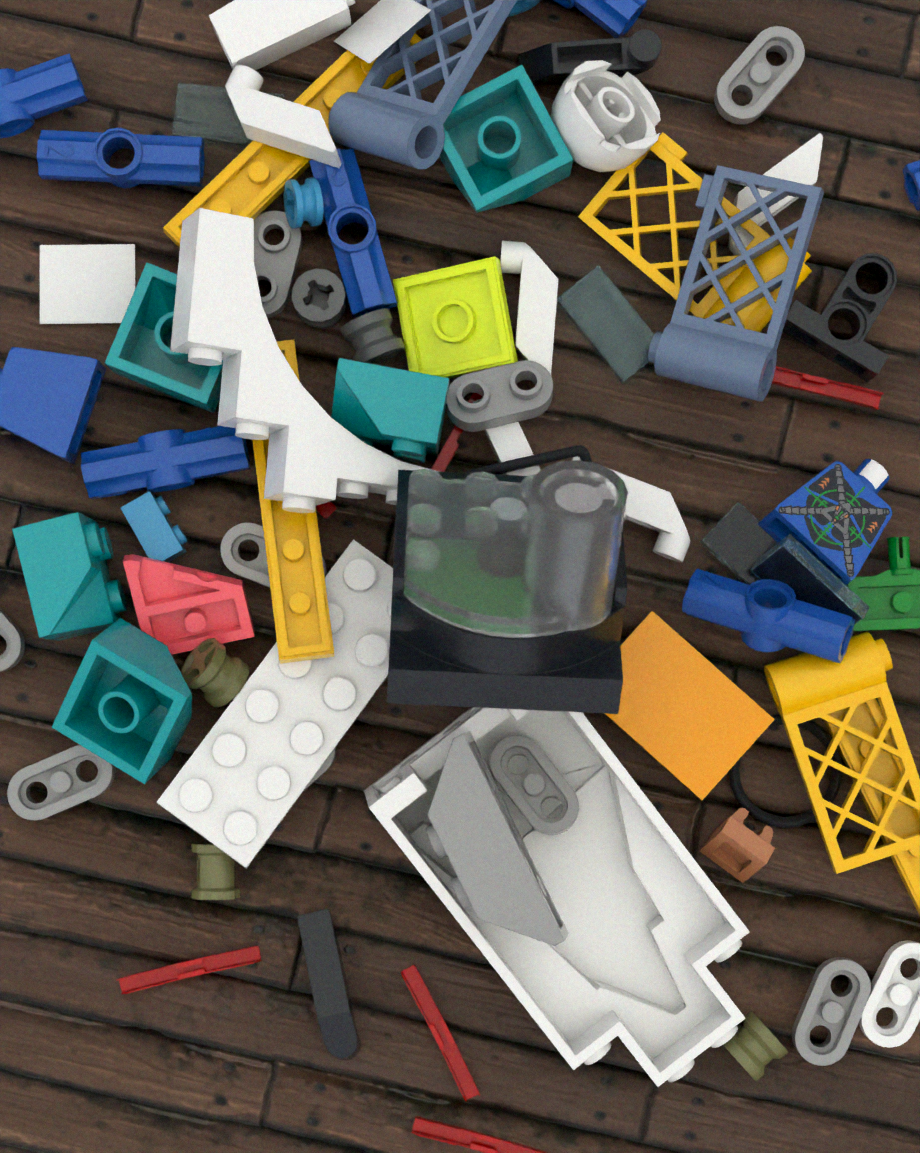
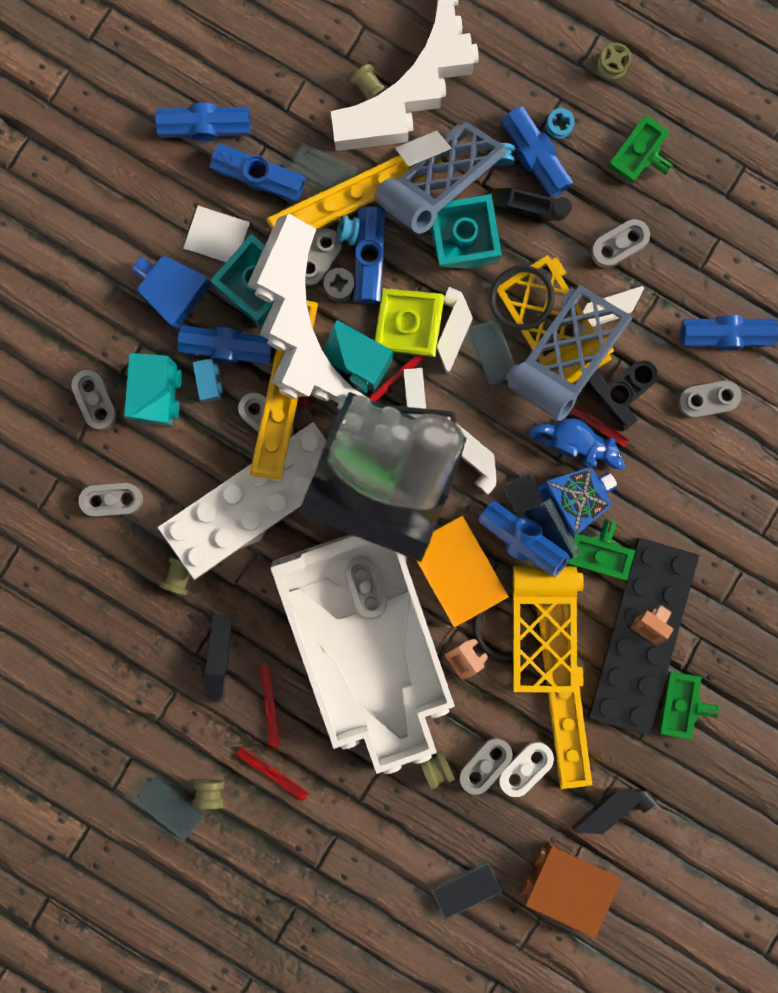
camera: 20 degrees right, 0 degrees up
teal slope [52,618,192,784] -> none
red piece [116,945,262,994] -> none
coral wing [123,554,255,655] -> none
olive wheel [180,638,249,707] -> none
white piece [225,65,342,168] -> none
dark grey wheel [340,308,406,365] -> none
light grey wedge [426,731,568,946] -> none
light grey plate [446,360,553,432] -> none
white cylinder [551,60,661,172] -> none
none -> black tyre [489,265,555,331]
none -> blue animal [528,419,625,470]

